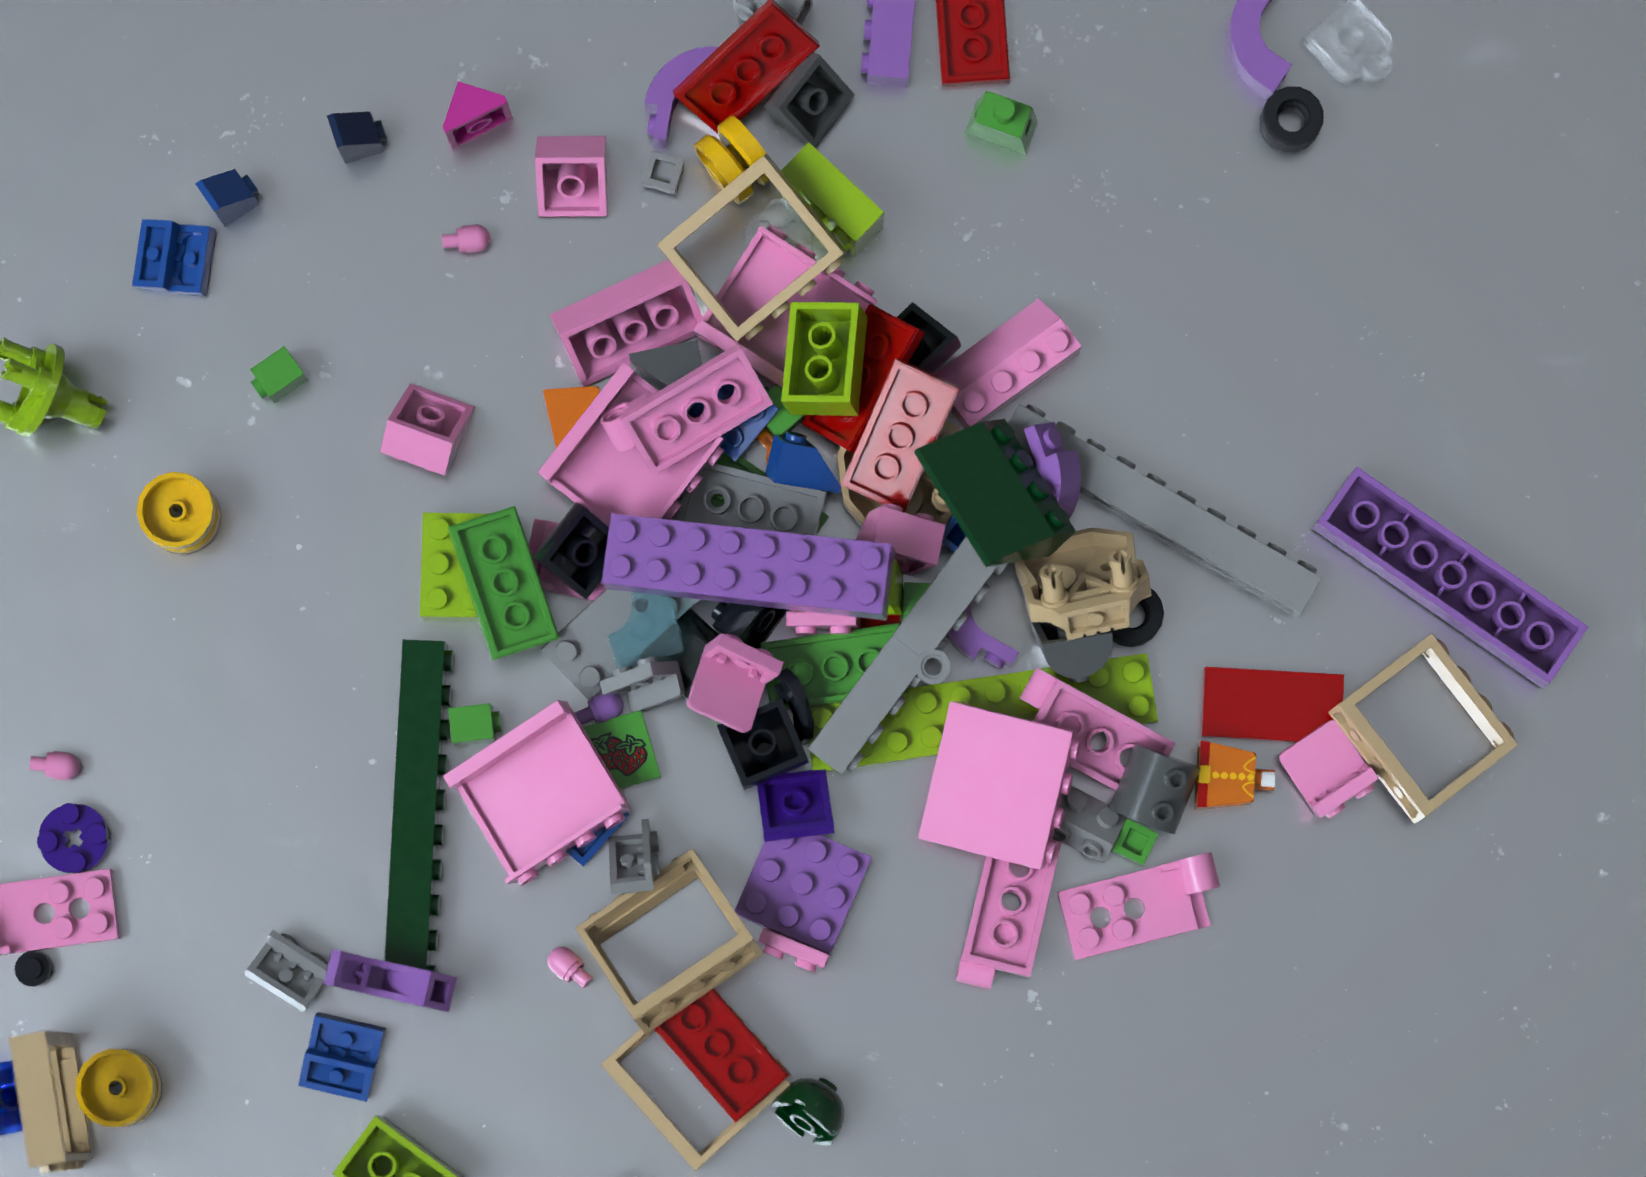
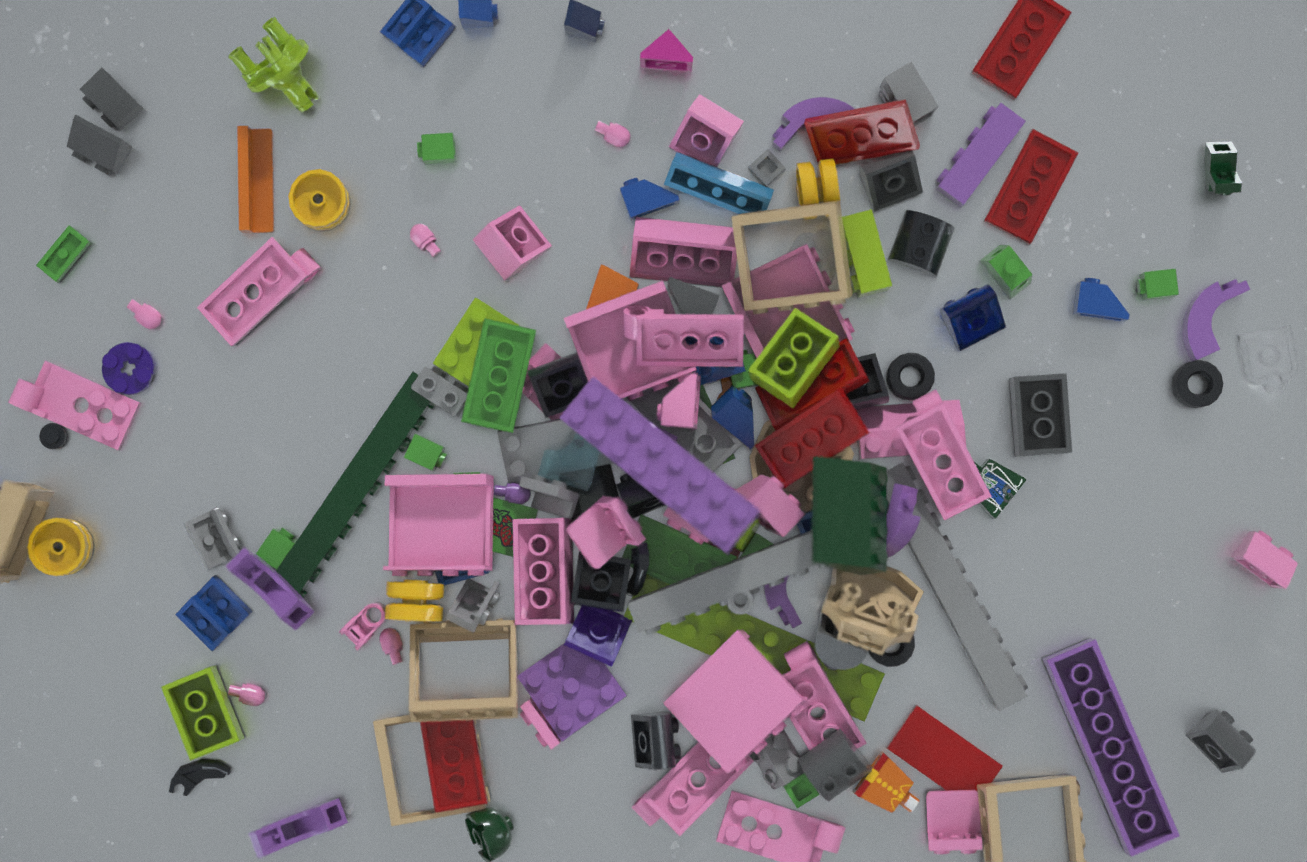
camera: 30 degrees right, 5 degrees up
none -> bright pink hinge [197,237,321,346]
none -> bright pink cylinder [228,683,265,706]
none -> orange panel [237,126,274,233]
none -> bright green brick [256,527,296,570]
none -> bright pink piece [339,602,387,651]
none -> yellow wheel [385,580,444,621]
none -> bright pink cylinder [410,224,441,257]
none -> light grey bracket [411,366,468,416]
none -> bright pink slope [513,518,574,625]
none -> blue slope [620,178,680,221]
none -> black brick [631,712,681,770]
none -> bright pink slope [657,374,701,429]
none -> dark azure brick [664,152,774,214]
none -> black tyre [886,352,935,400]
none -> black brick [887,210,955,278]
none -> bright pink hinge [896,389,992,521]
none -> clear blue brick [940,284,1006,351]
none -> torso [974,459,1026,519]
none -> dark grey brick [1010,373,1072,457]
none -> blue slope [1073,278,1130,322]
none -> bright green brick [1137,269,1179,300]
none -> dark grey brick [1186,710,1256,773]
none -> bright pink slope [1231,531,1298,589]

